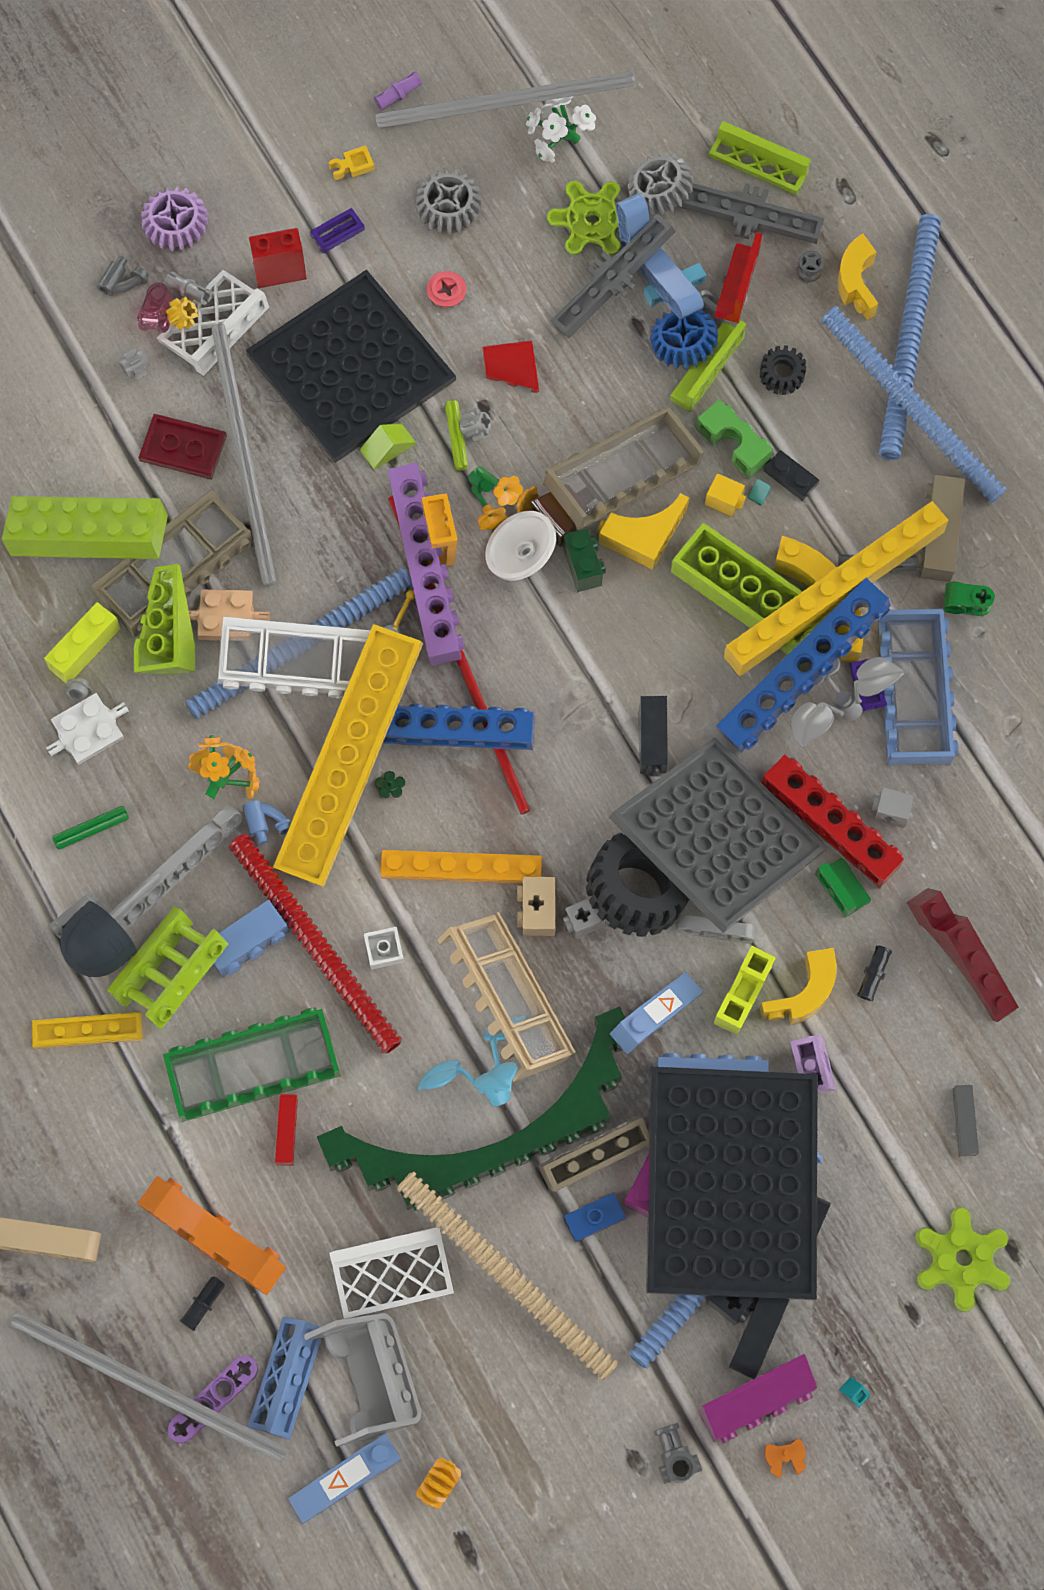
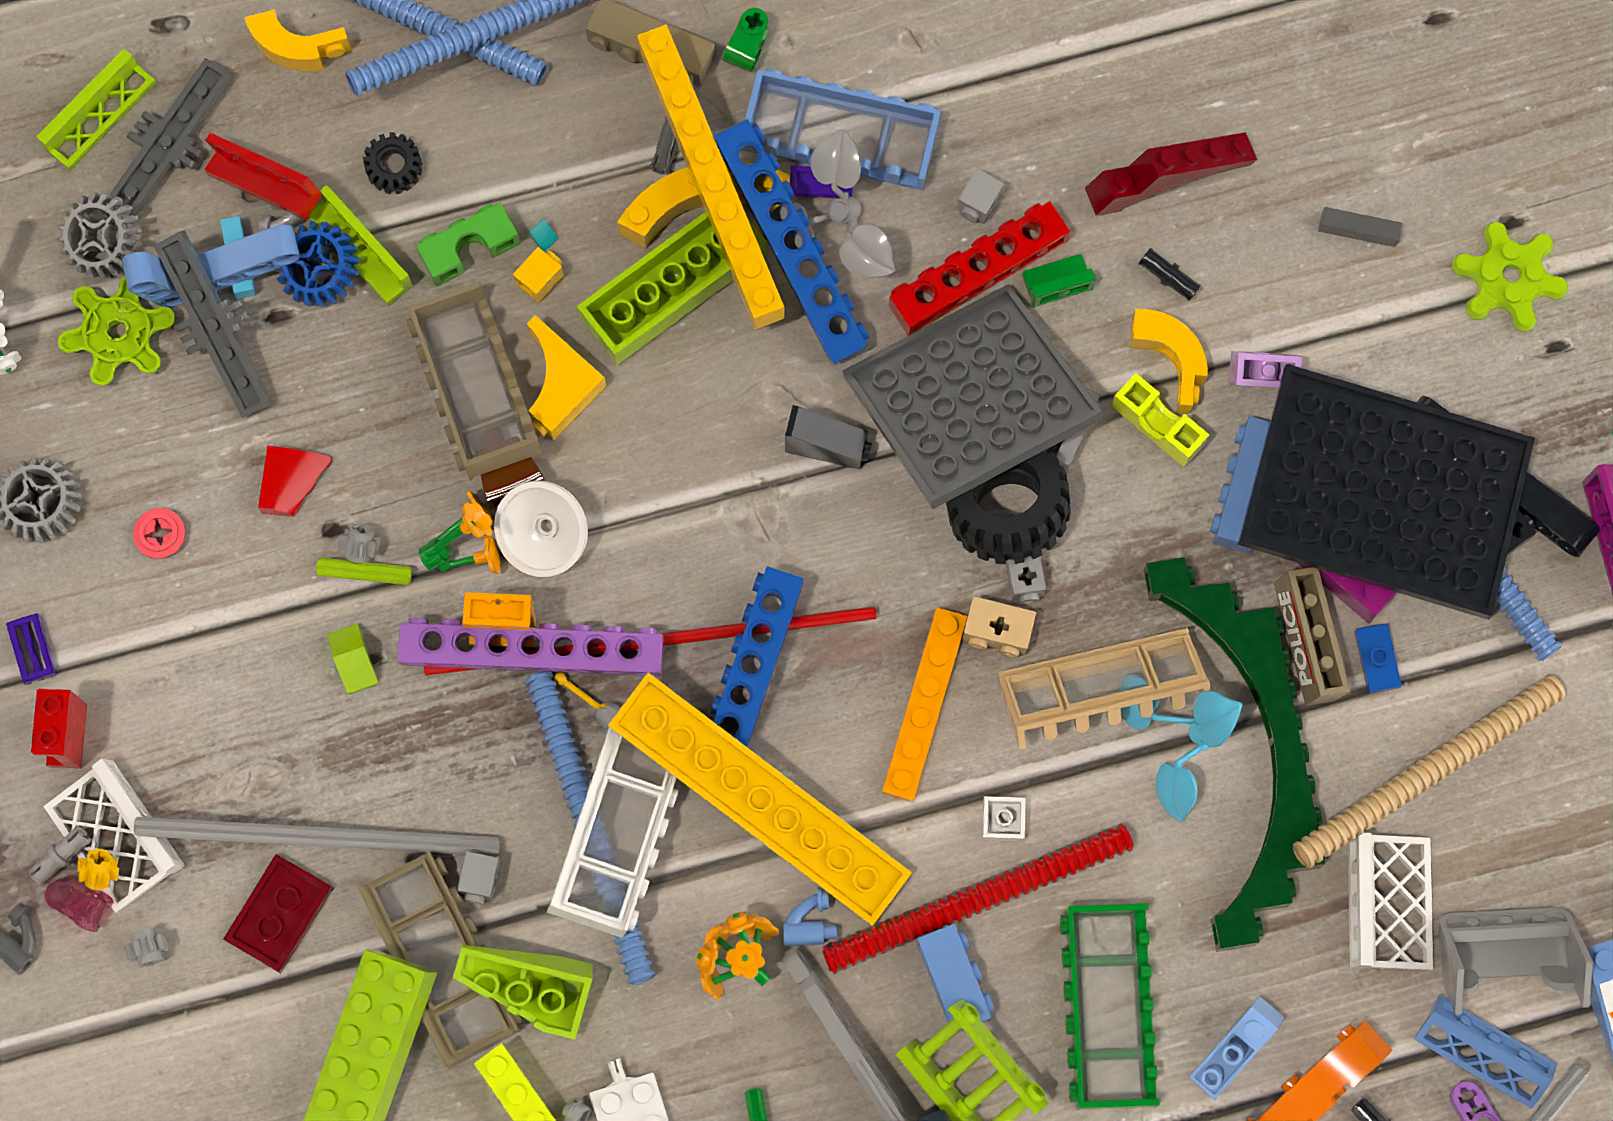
camera: 75 degrees left, 5 degrees up
light nougat plate [188,590,270,641] -> none
black plate [246,269,456,463] -> none
red piece [275,1094,298,1166] -> none
dark green plant [375,771,405,799] -> none
dark green brick [563,528,606,593] -> none
medium blue slope [610,972,703,1055] -> none
black plate [764,450,820,501] -> none
dark grey wheel [797,251,823,282] -> none
none -> light grey brick [457,851,501,905]
none -> light blue slope [1189,996,1285,1100]

